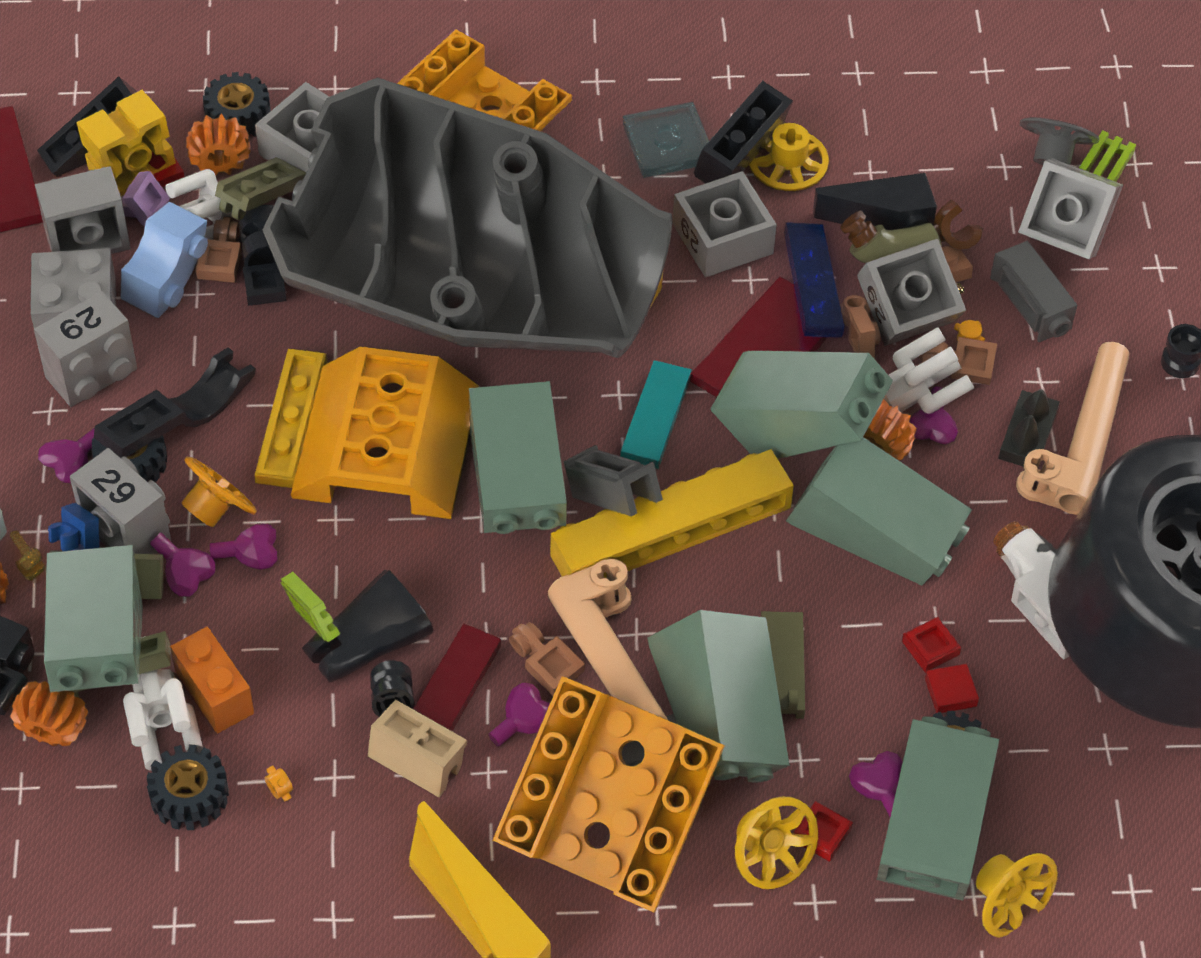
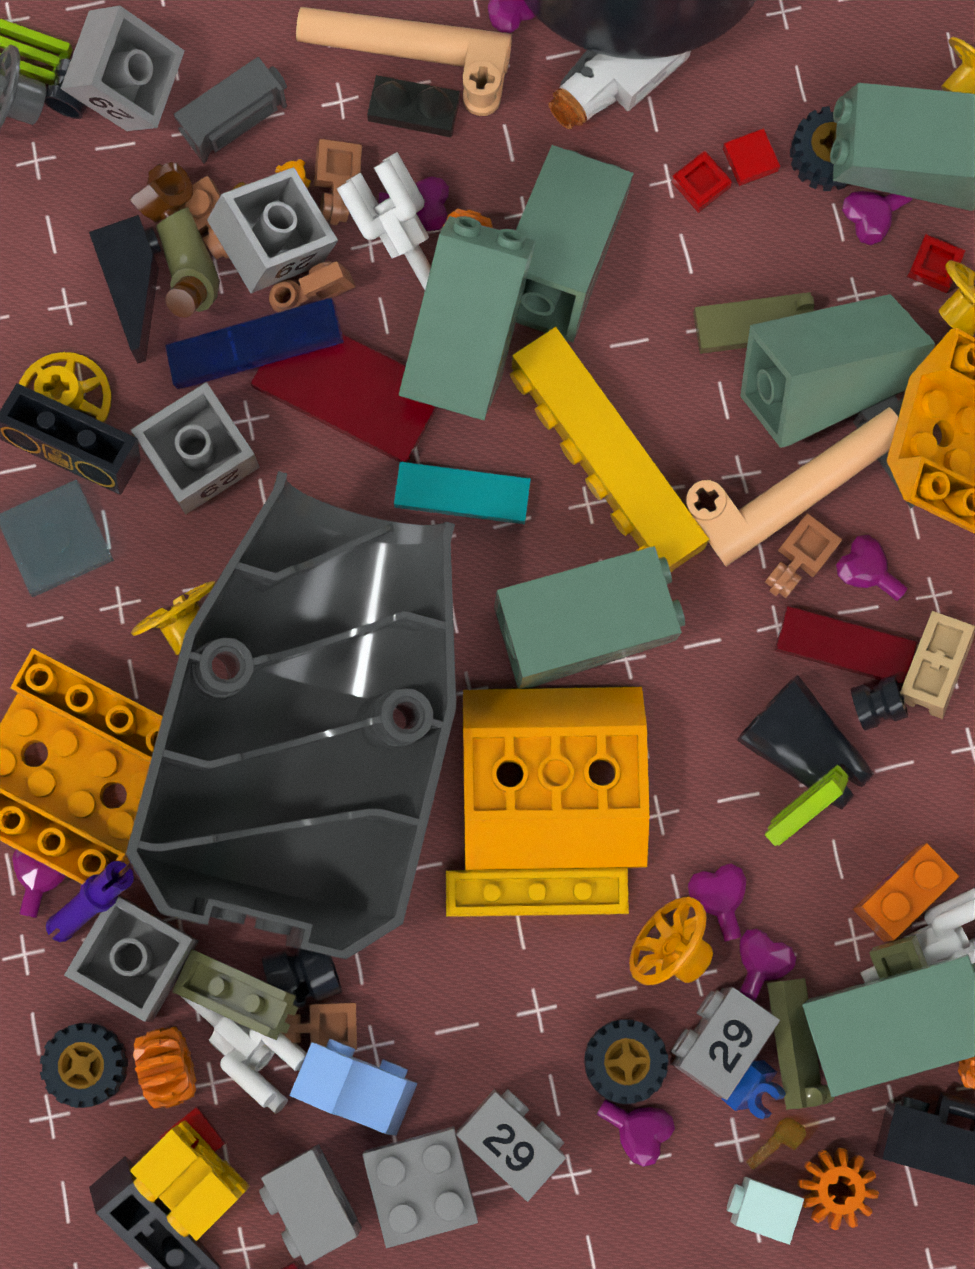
camera: 100 degrees left, 25 degrees up
black piece [94,347,256,458] -> none
lavender tile [122,171,170,226] -> none
black plate [243,262,287,306] -> none
dark grey window [563,445,663,516] -> none

